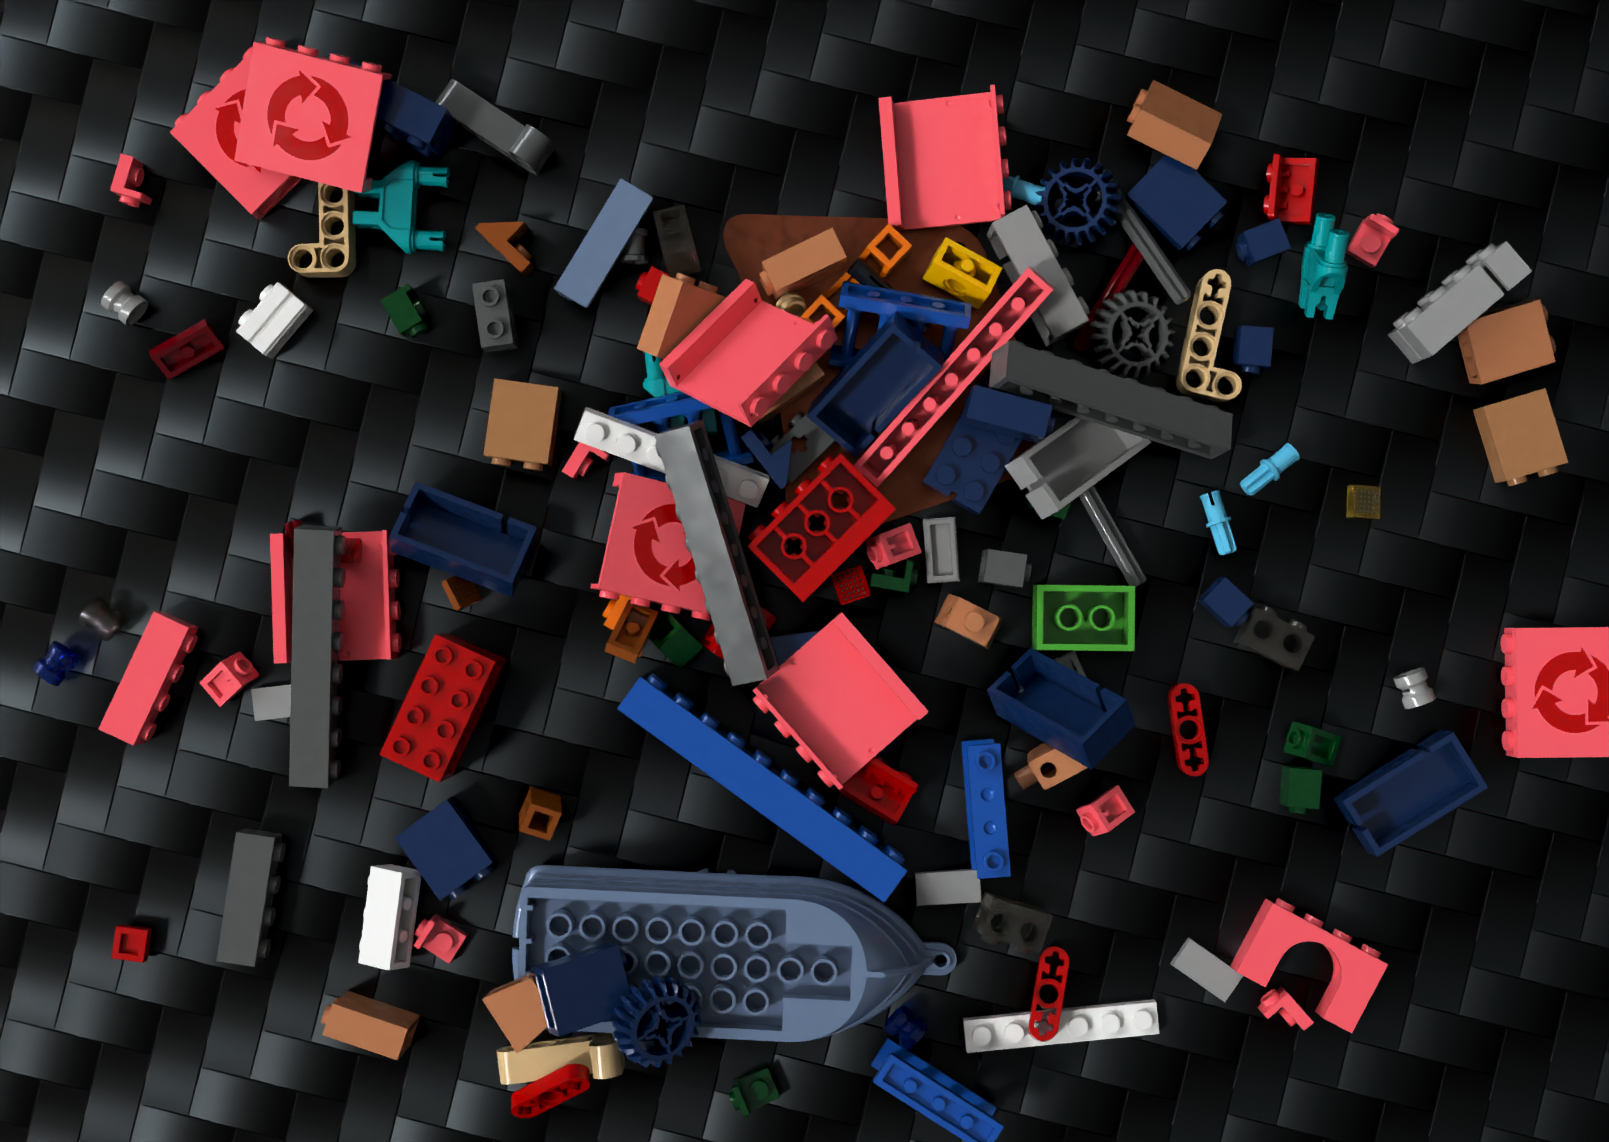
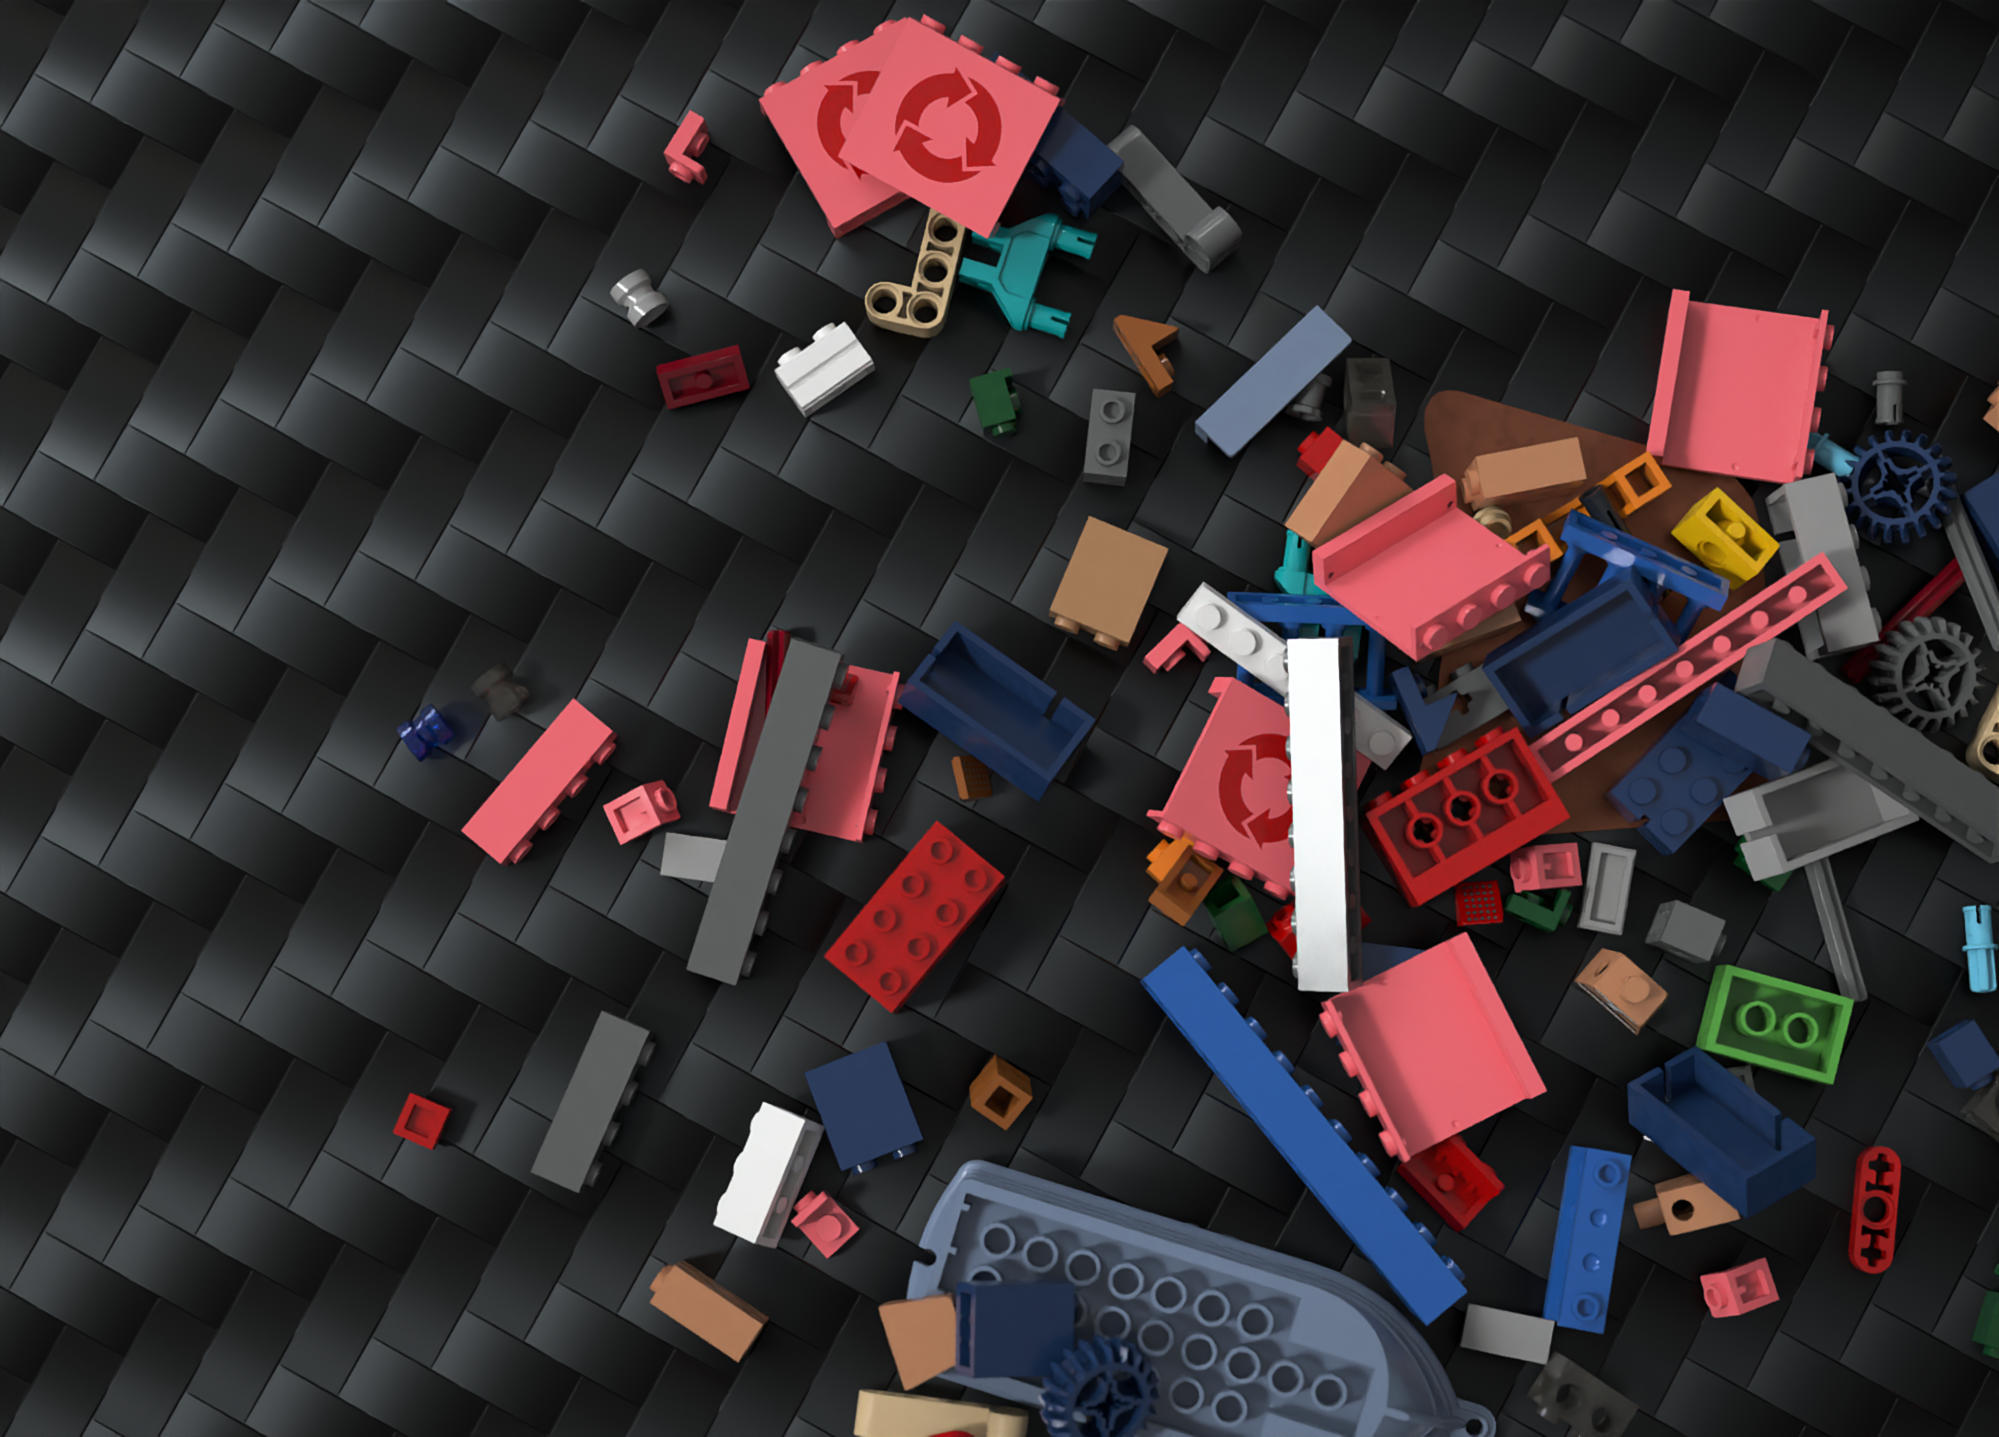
camera: 20 degrees right, 5 degrees down
none -> dark grey pin [1872,371,1907,425]

